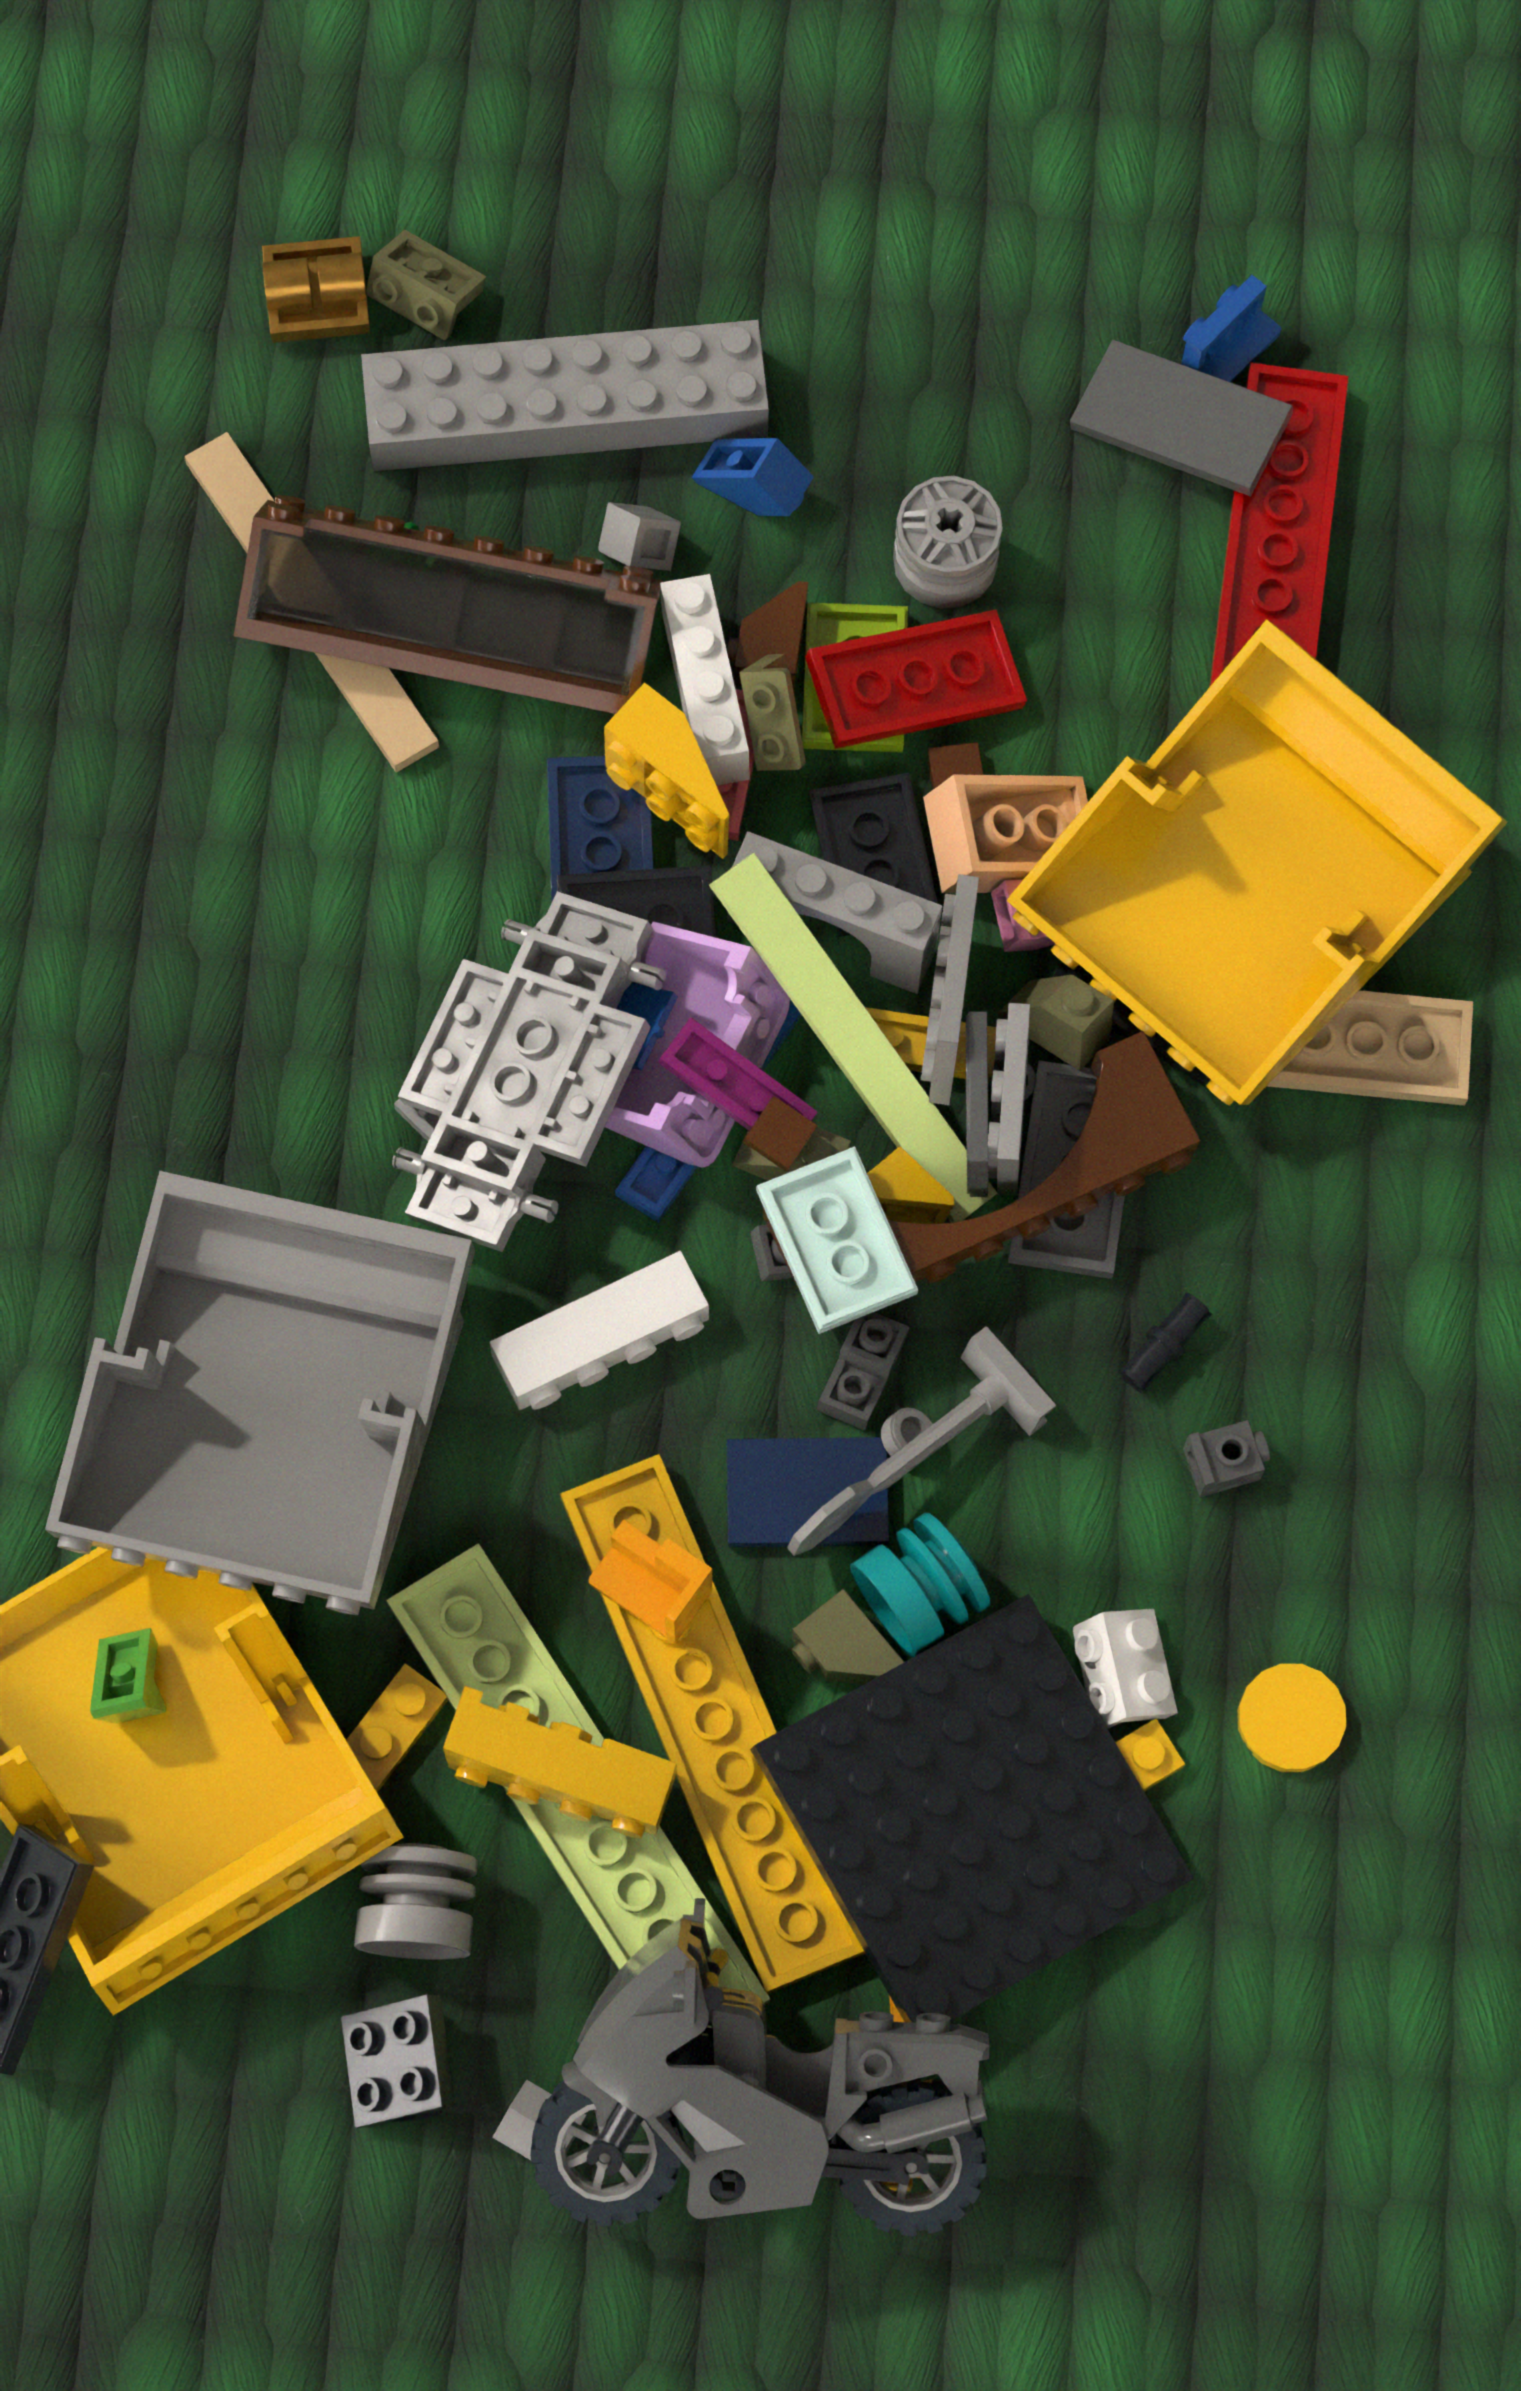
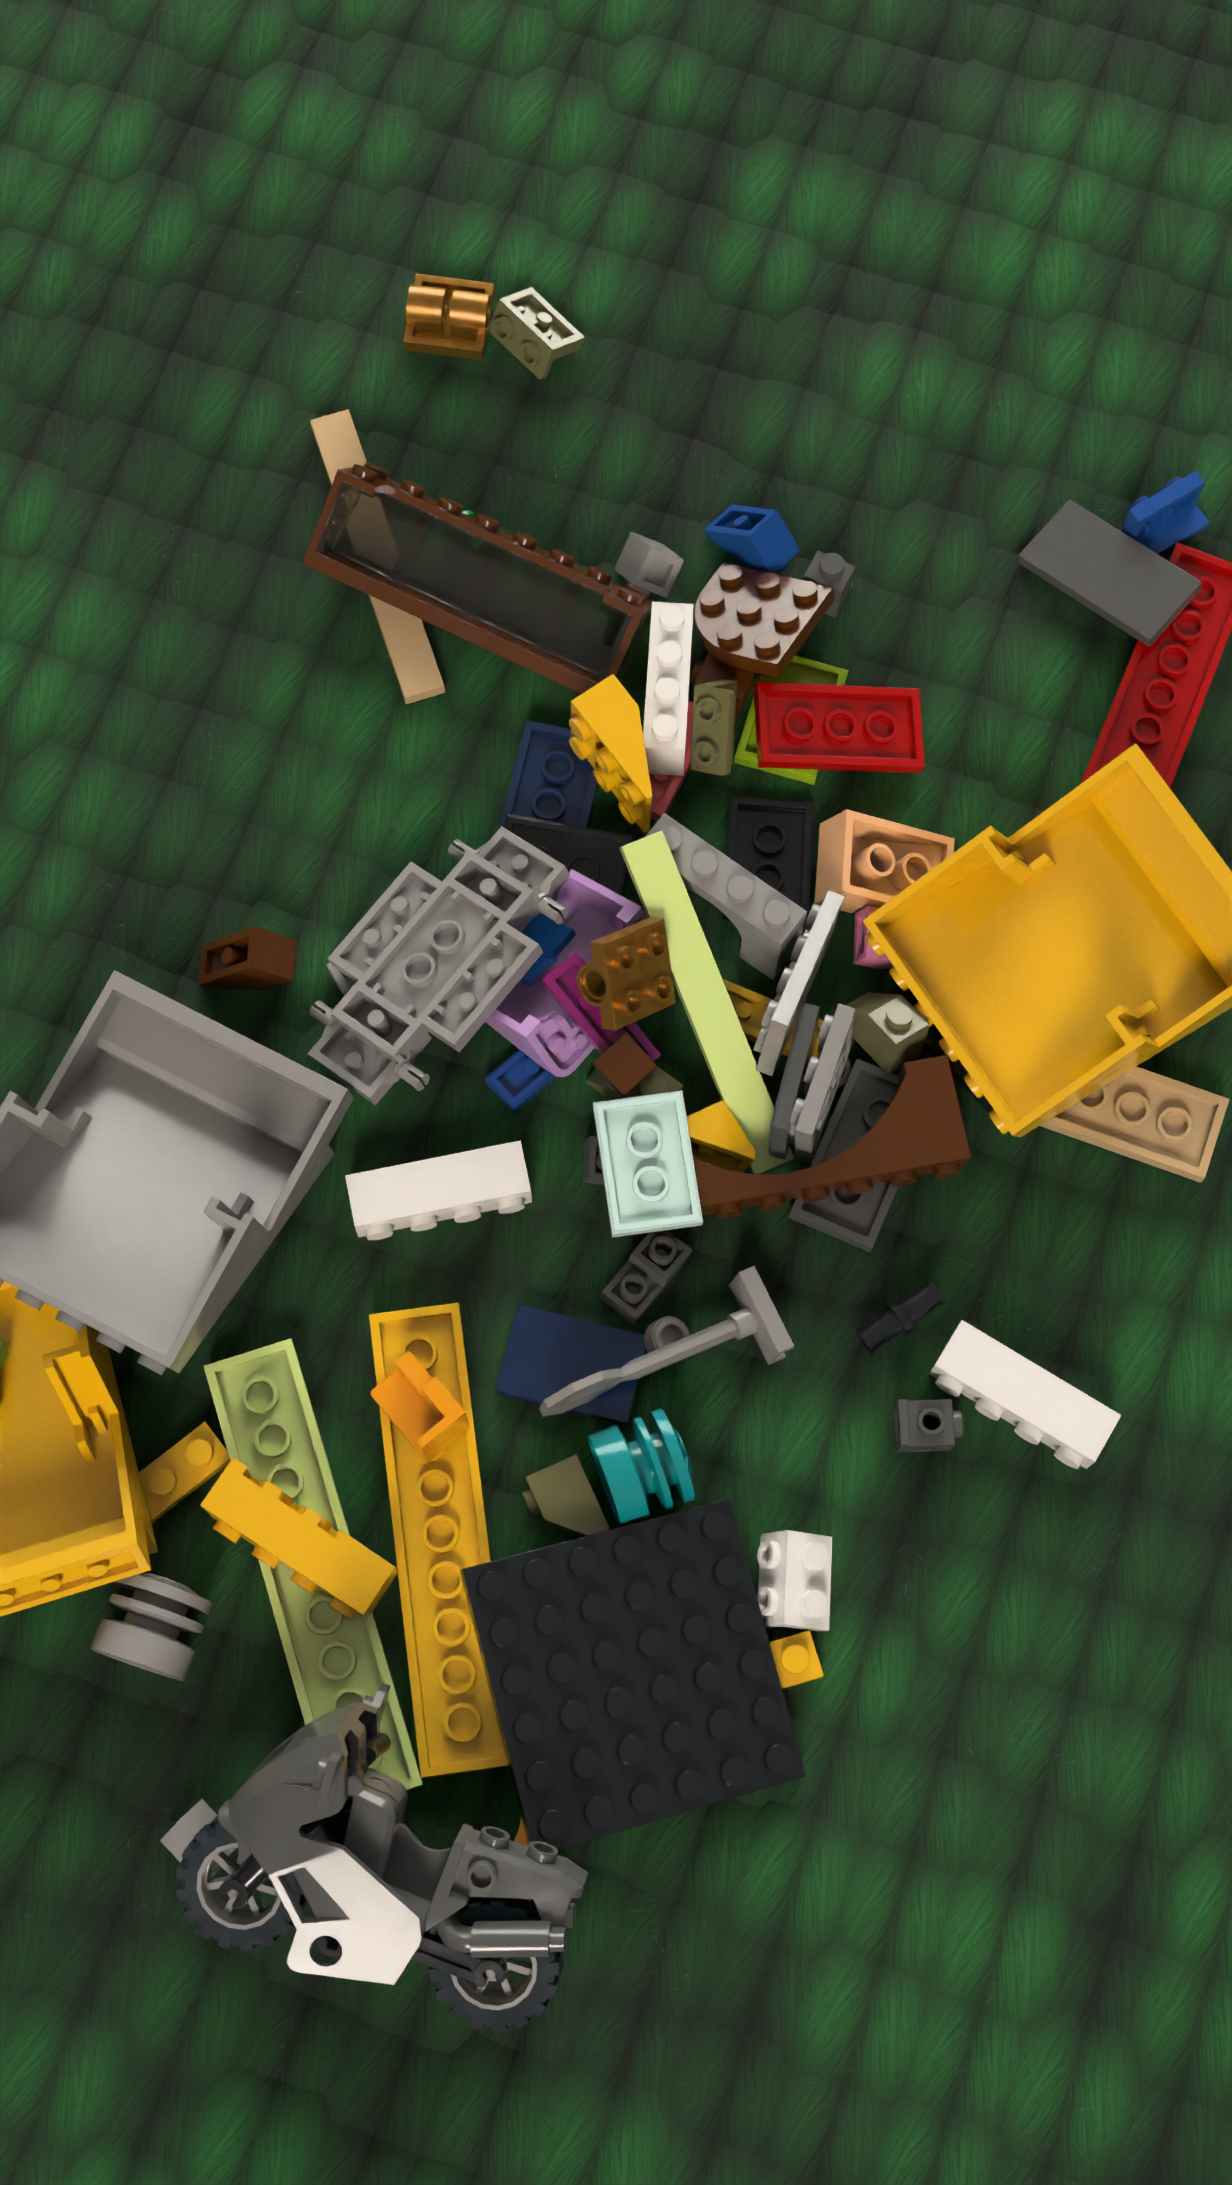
camera: 15 degrees right, 0 degrees up
plate [341,1994,456,2128] -> none
light grey brick [361,320,769,471] -> none
light grey wheel [893,476,1003,609] -> none
reddish brown tile [927,742,983,790] -> none
yellow tile [1237,1664,1346,1772] -> none
none -> reddish brown slope [198,926,297,990]
none -> pearl gold plate [577,917,676,1031]
none -> plate [694,563,835,678]
none -> dark grey brick [803,550,855,618]
none -> white brick [929,1320,1121,1469]

